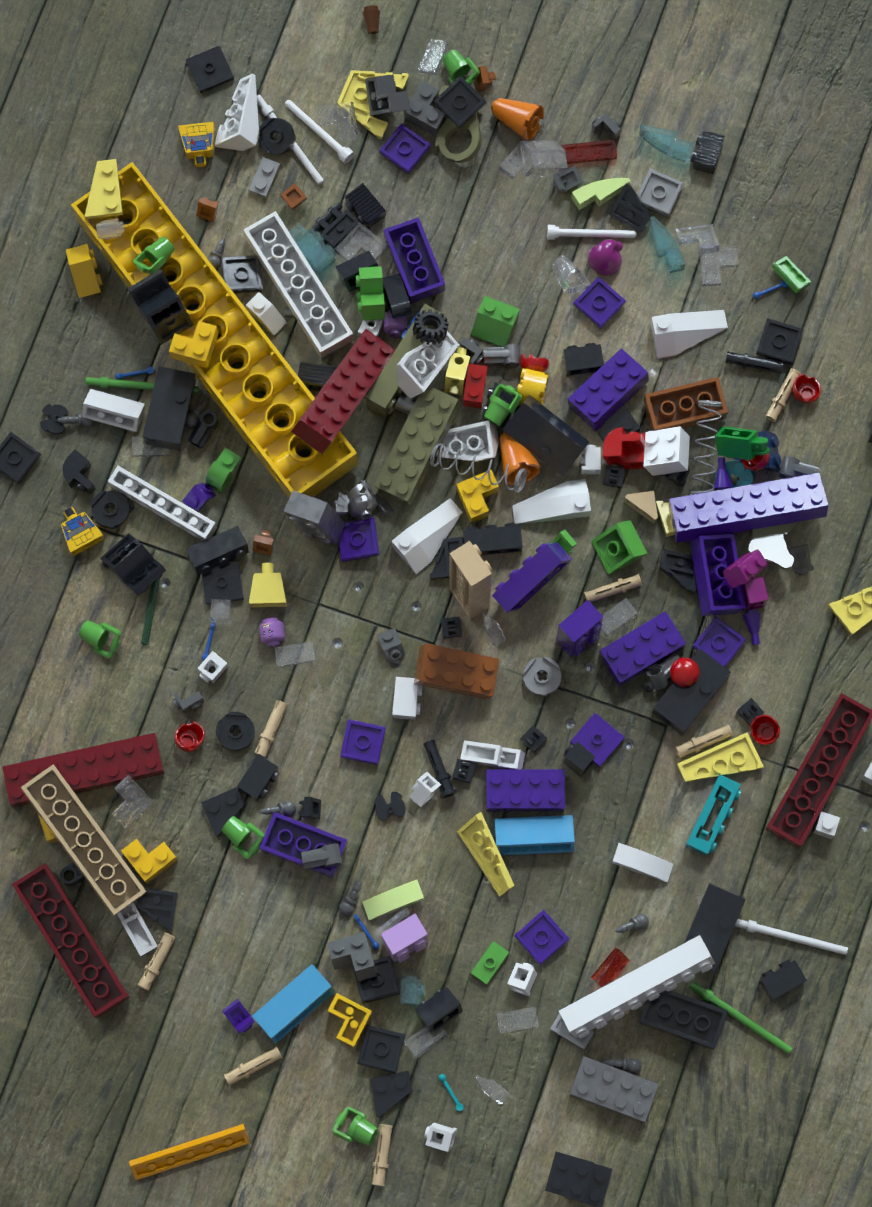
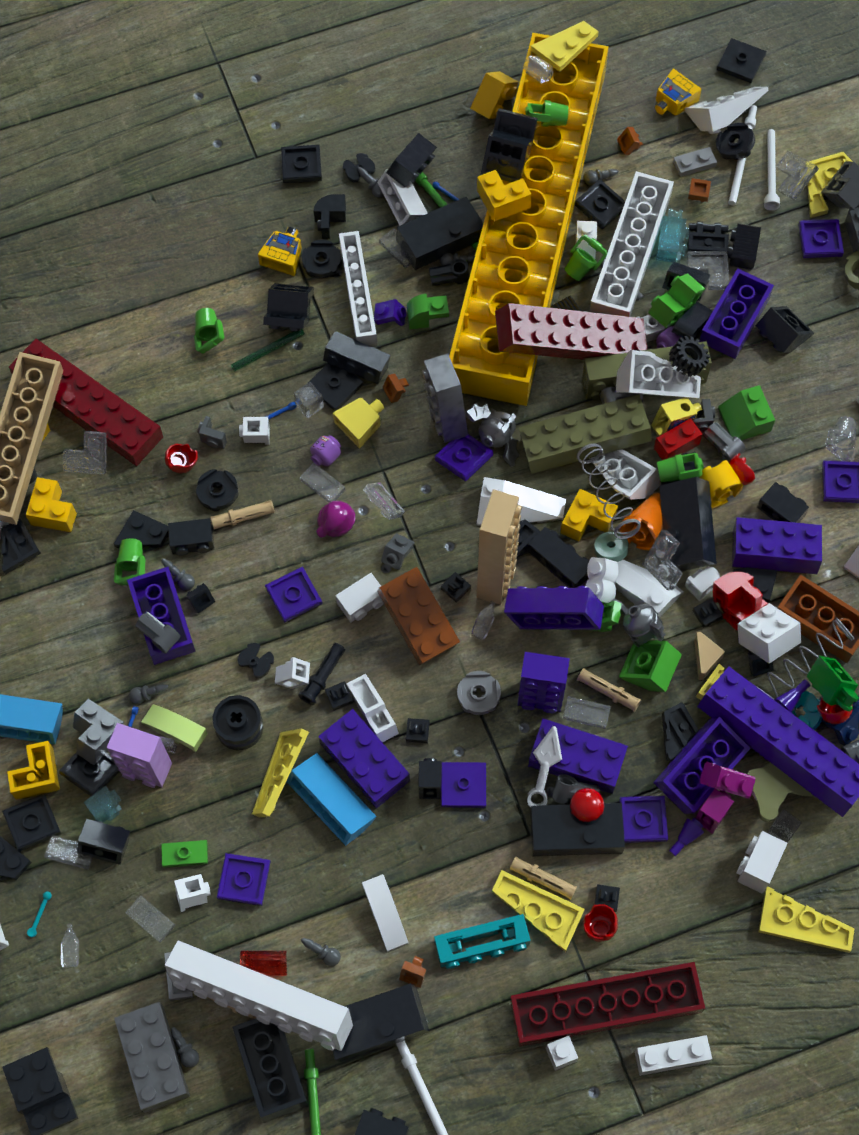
camera: 50 degrees right, 10 degrees down
none -> black wheel [212,695,264,751]
none -> magenta piece [316,501,356,538]
none -> clear plate [363,482,405,520]
none -> black brick [386,133,437,187]
none -> dark orange tile [399,956,427,988]
none -> white piece [527,726,562,807]
none -> bright green piece [564,235,608,281]
none -> white brick [586,557,618,604]
none -> sand green piece [594,532,629,562]
none -> flat silver helmet [611,598,666,647]
none -> clear plate [642,530,683,590]
none -> white brick [736,831,787,893]
none -> black slope [755,306,814,353]

